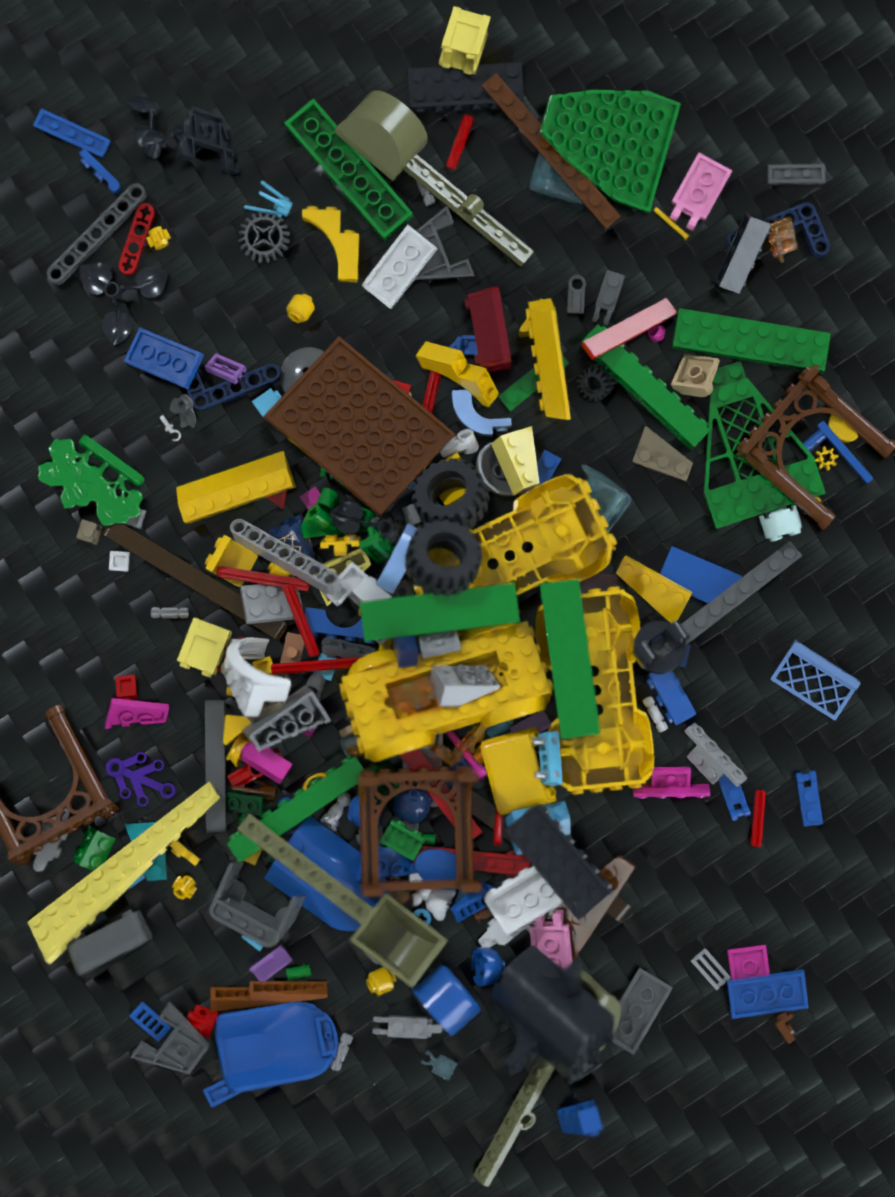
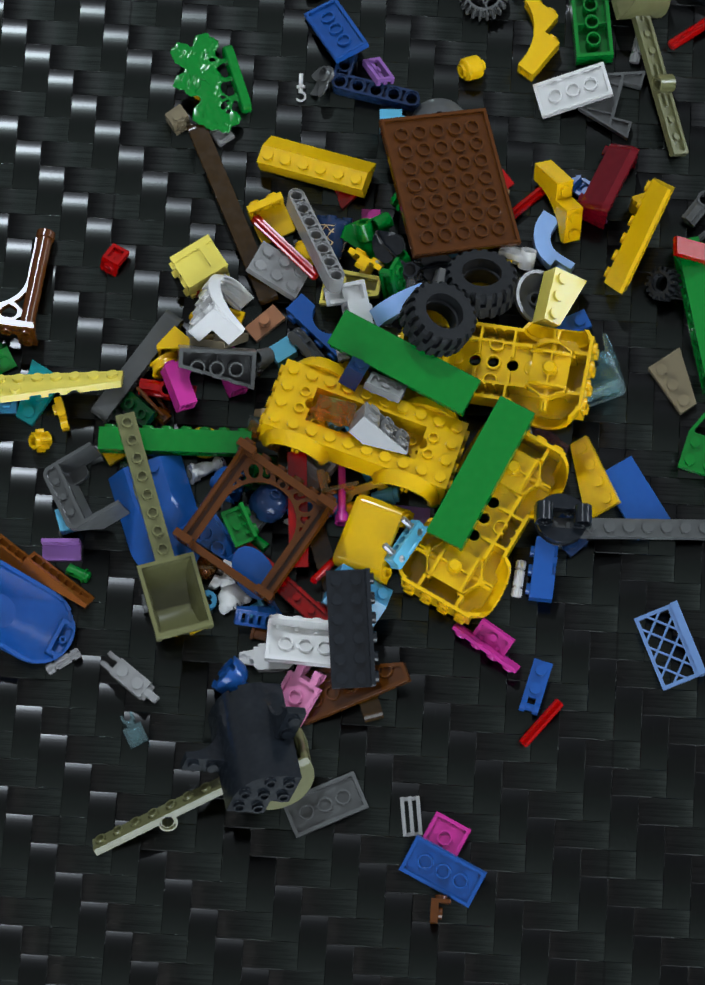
camera: 40 degrees right, 10 degrees down
dark pink wing [105,698,169,729] -> none
dark purple plant [106,752,176,806] -> none
white tile [109,551,130,572] -> none
light grey axle [151,608,189,618] -> none
red axle [271,657,362,675] -> none
red axle [282,584,320,657] -> none
yellow head [366,967,396,996] -> none
blue piece [412,965,481,1036] -> none
green plate [498,354,569,412] -> none
blue wedge [556,1100,603,1136] -> none
light grey bracket [685,723,748,787] -> none
blue plate [796,771,823,827] -> none

